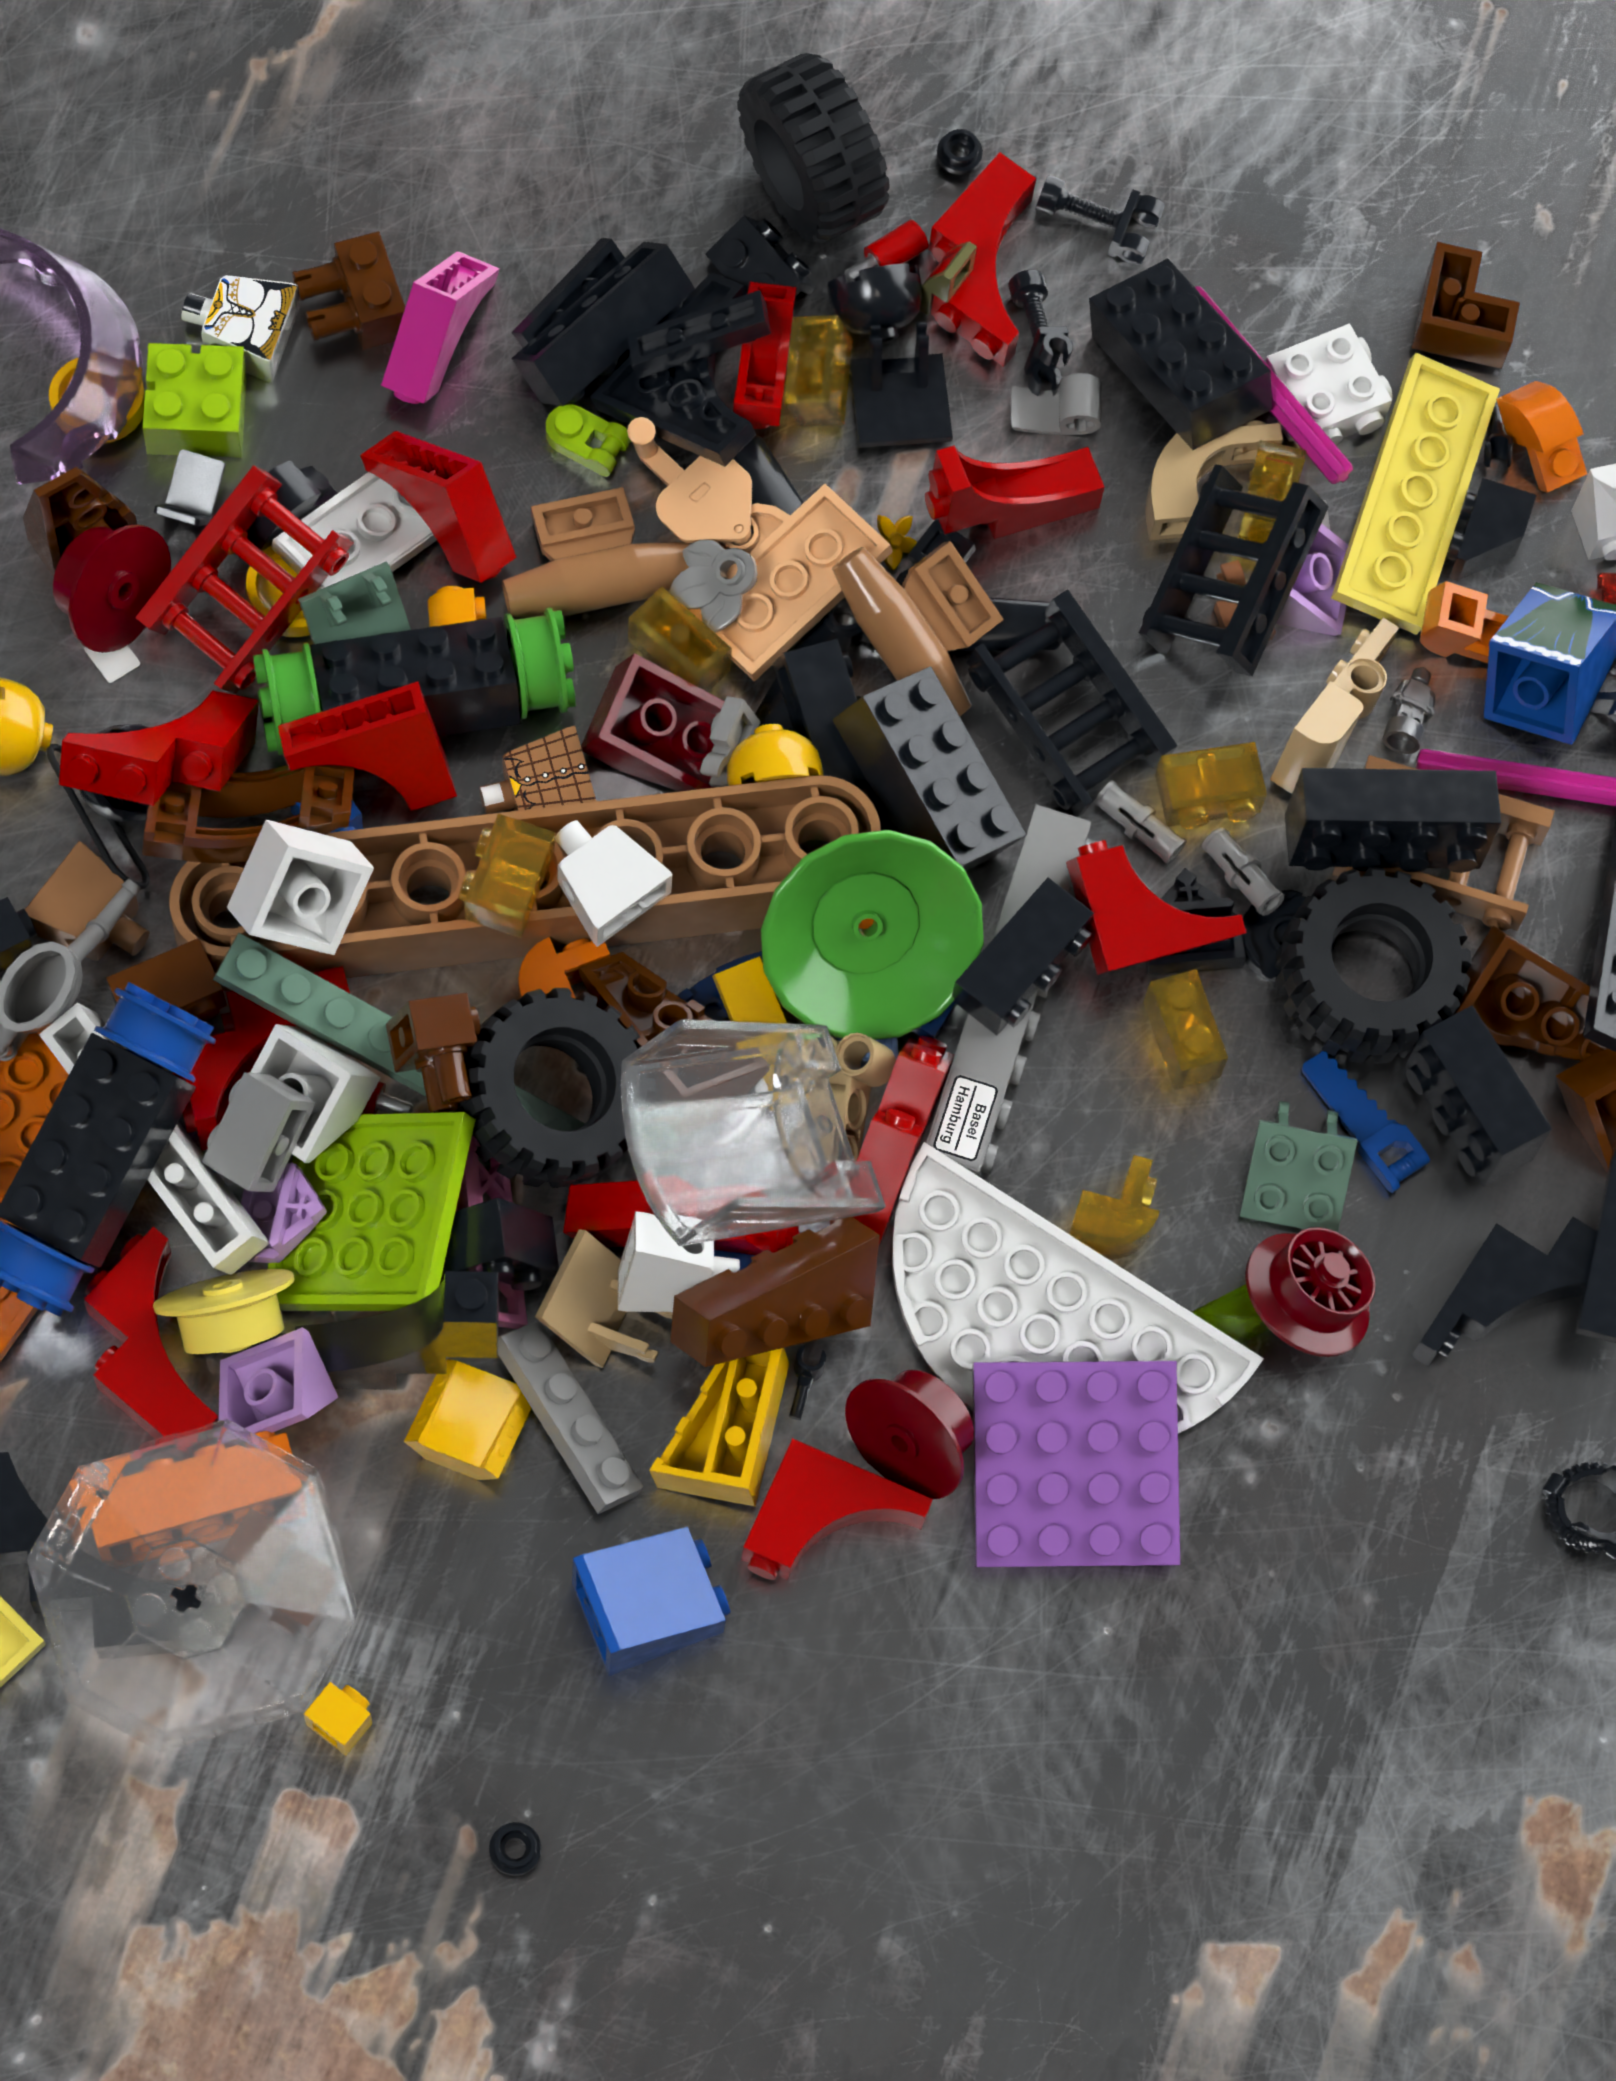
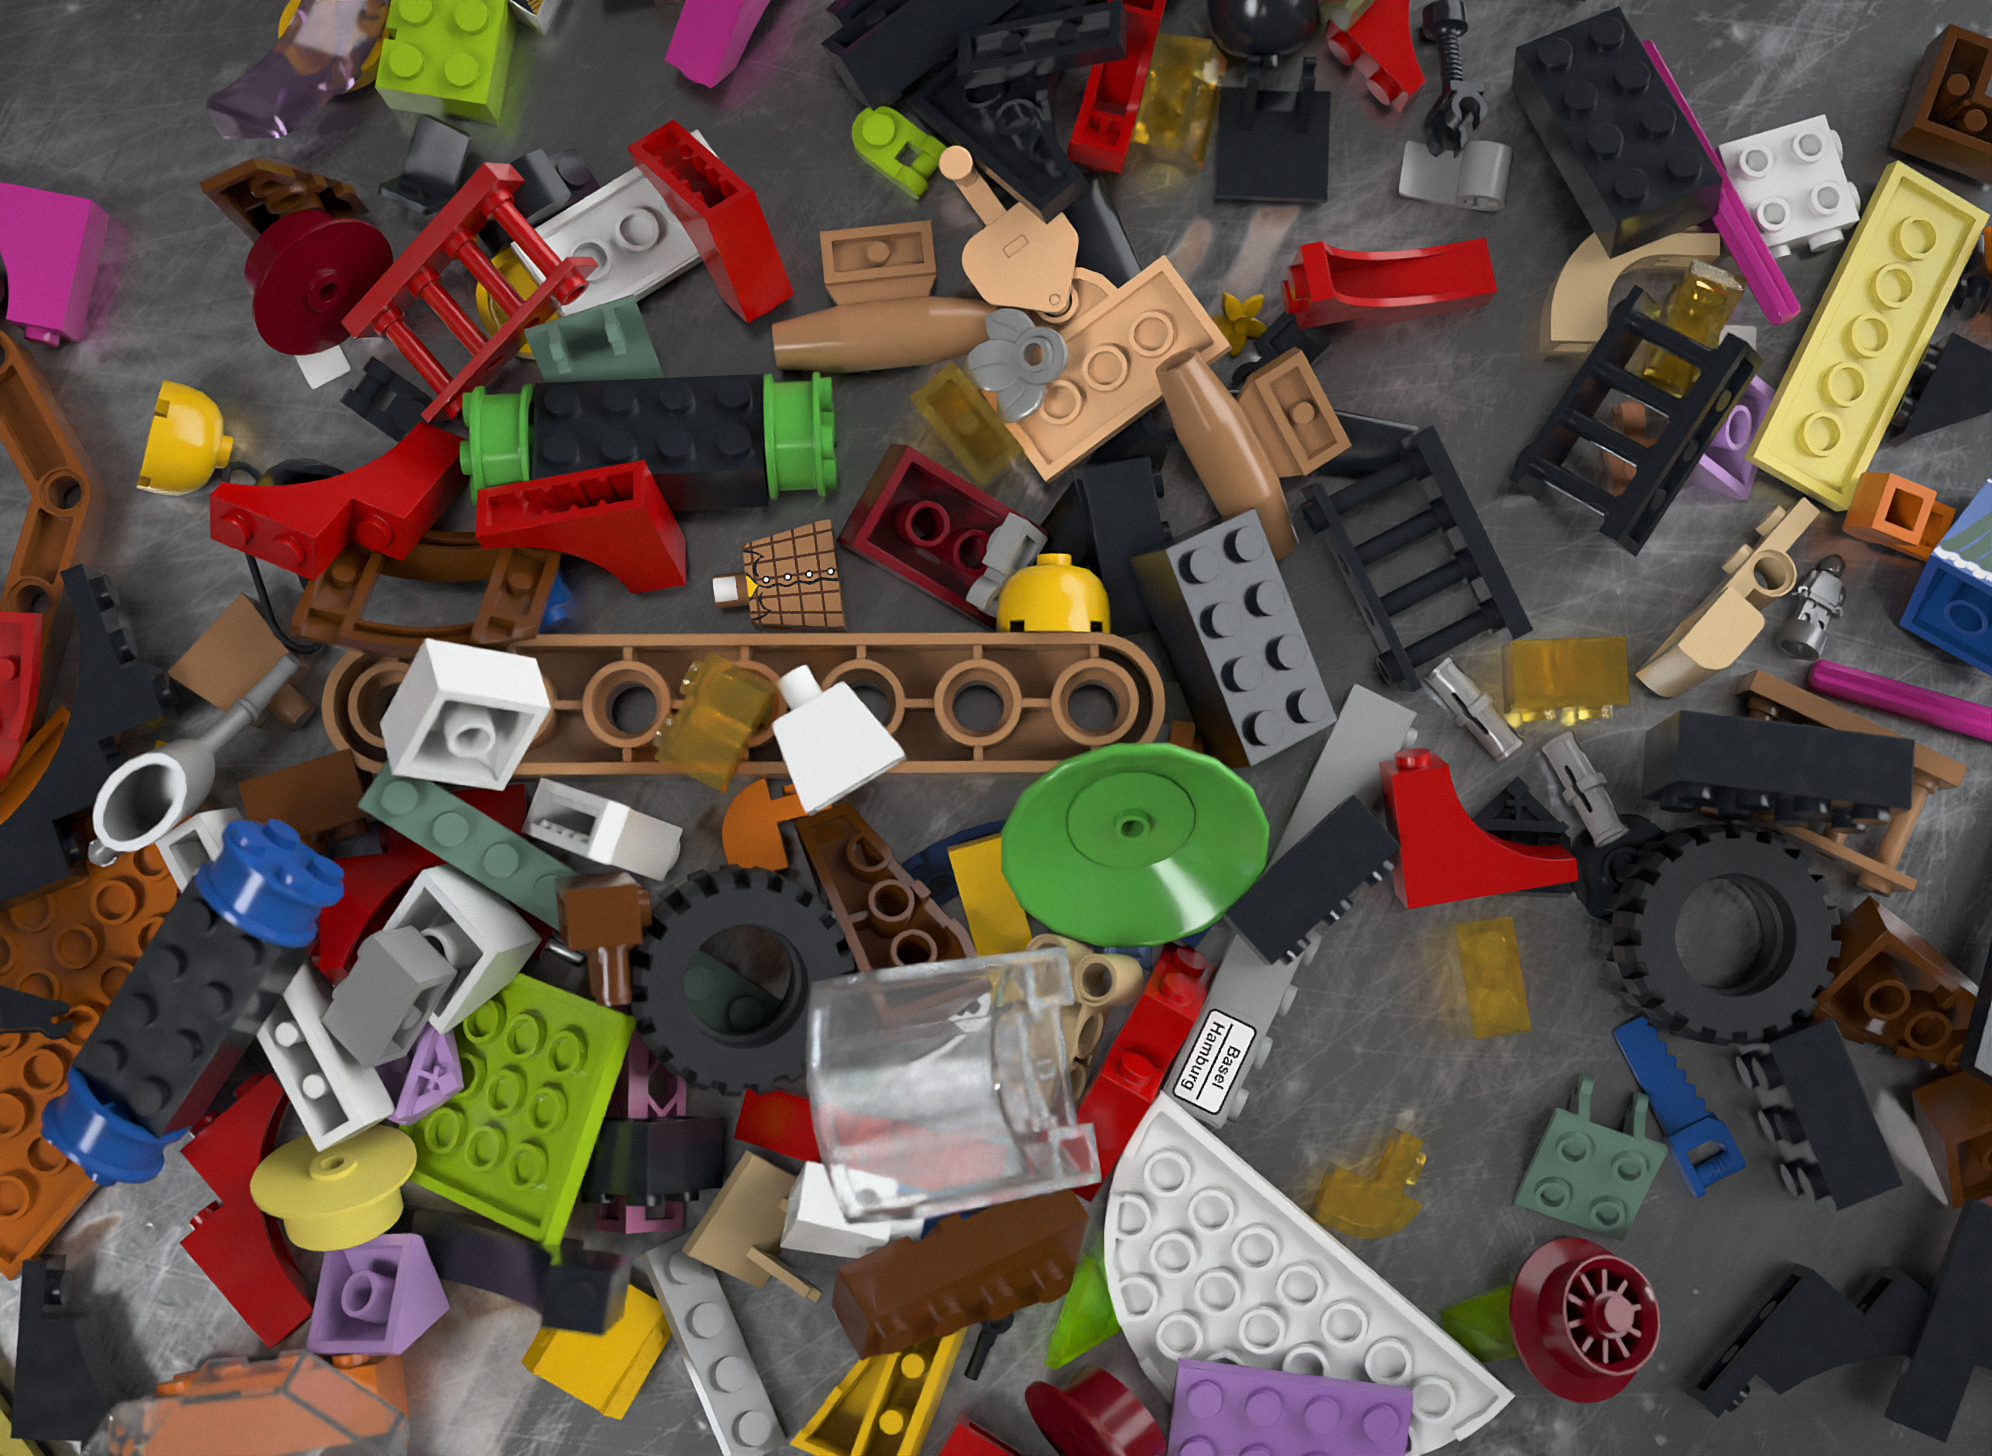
camera: 15 degrees right, 15 degrees up
light orange plate [427,586,487,627] -> none
none -> black plate [339,356,446,444]
none -> white arch [521,777,683,882]
none -> clear neon green slope [1043,1249,1123,1370]

